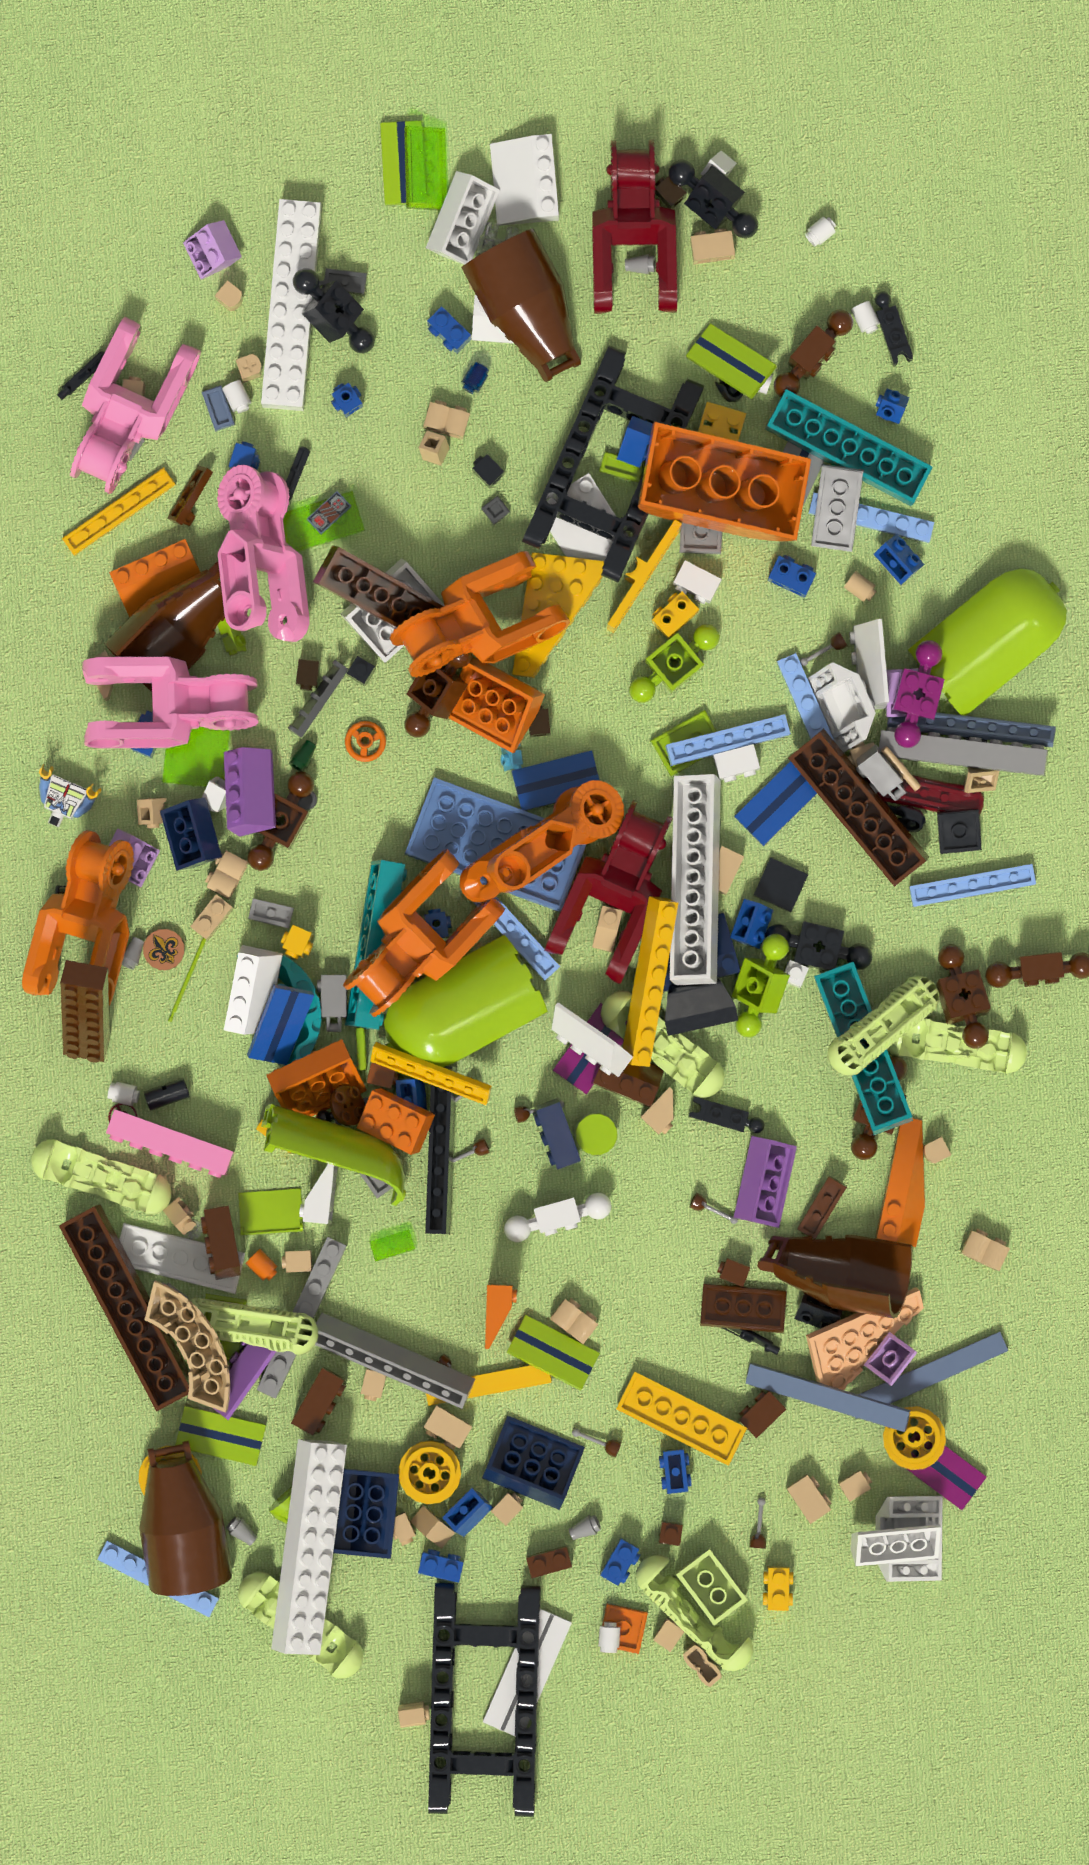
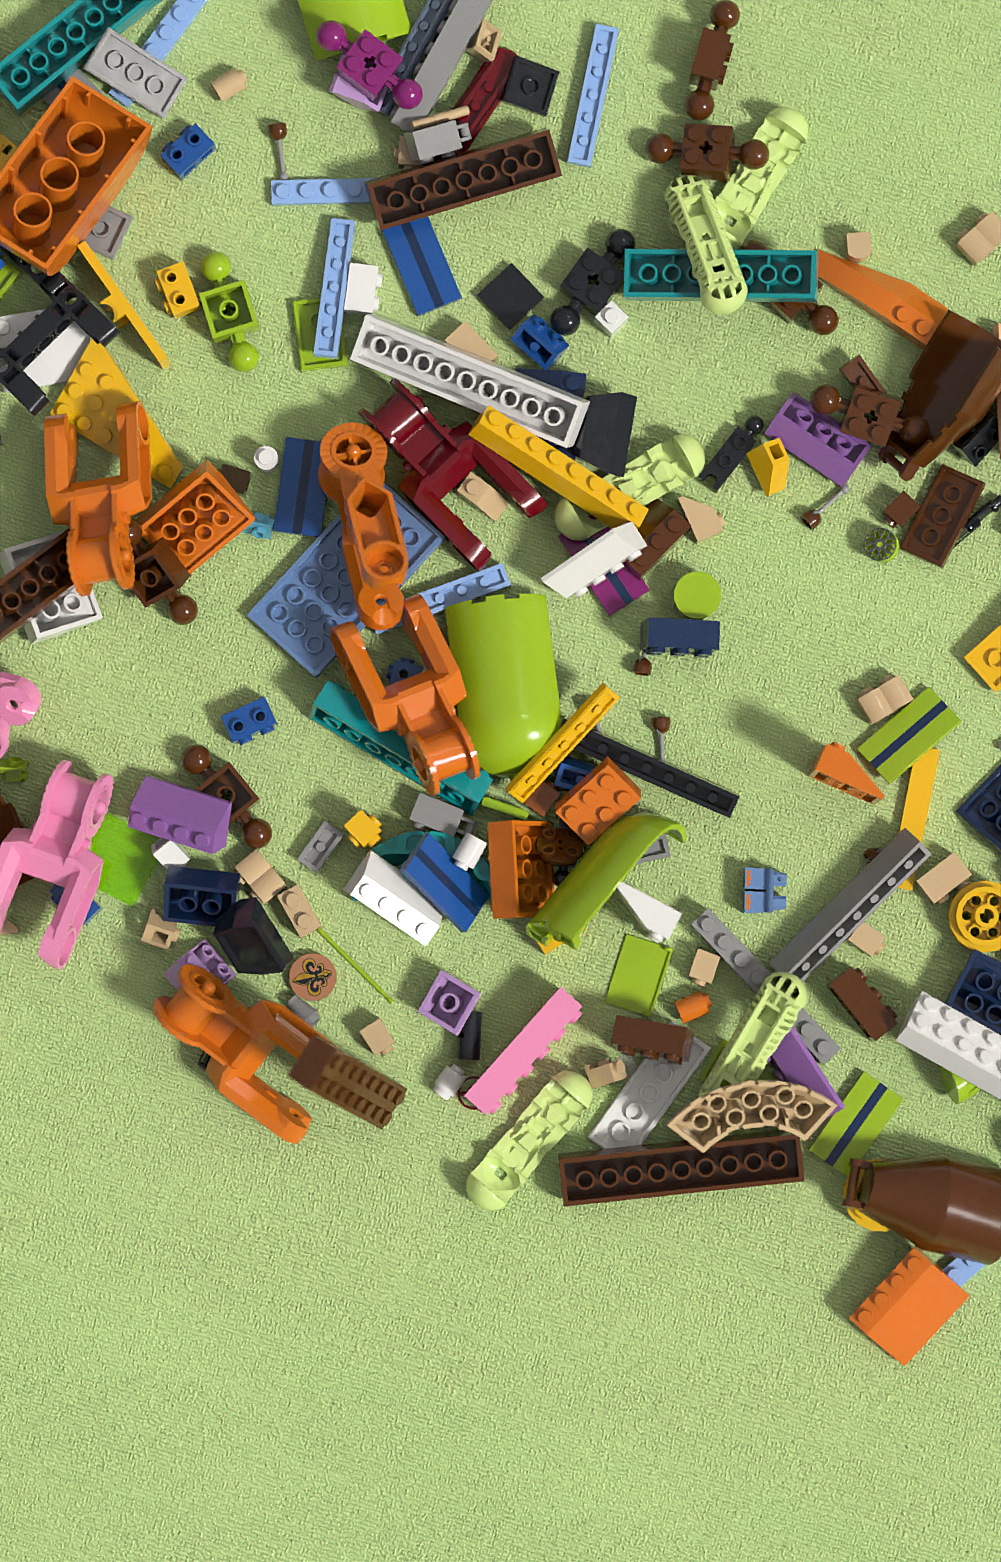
camera: 65 degrees left, 0 degrees up
torso [39,764,102,827] -> none
light grey cone [226,1516,258,1546] -> none
dark grey hinge [288,660,349,738] -> none
dark green cone [289,740,316,772] -> none
dark brown brick [296,659,320,691] -> none
dark grey tile [297,791,317,810] -> none
orange piece [345,721,386,762] -> none
black brick [347,656,376,687] -> none
clear neon green plate [370,1229,415,1262] -> none
white brick [504,1193,611,1242] -> none
white brick [673,560,722,604] -> none
lime brick [732,934,790,1038] -> none
white slope [807,662,876,753] -> none
white slope [849,619,889,710] -> none
blue brick [874,534,925,585] -> none
black piece [885,802,926,832] -> none
none -> black helmet [213,897,294,975]
none -> blue brick [221,696,277,746]
none -> white brick [254,446,280,474]
none -> tan brick [360,1018,396,1057]
none -> lavender slope [417,970,482,1036]
none -> white brick [452,832,487,871]
none -> medium blue hips [743,867,787,913]
none -> yellow slope [746,438,790,497]
none -> reddish brown brick [810,383,930,447]
none -> orange slope [849,1246,970,1366]
none -> wheel [864,528,900,563]

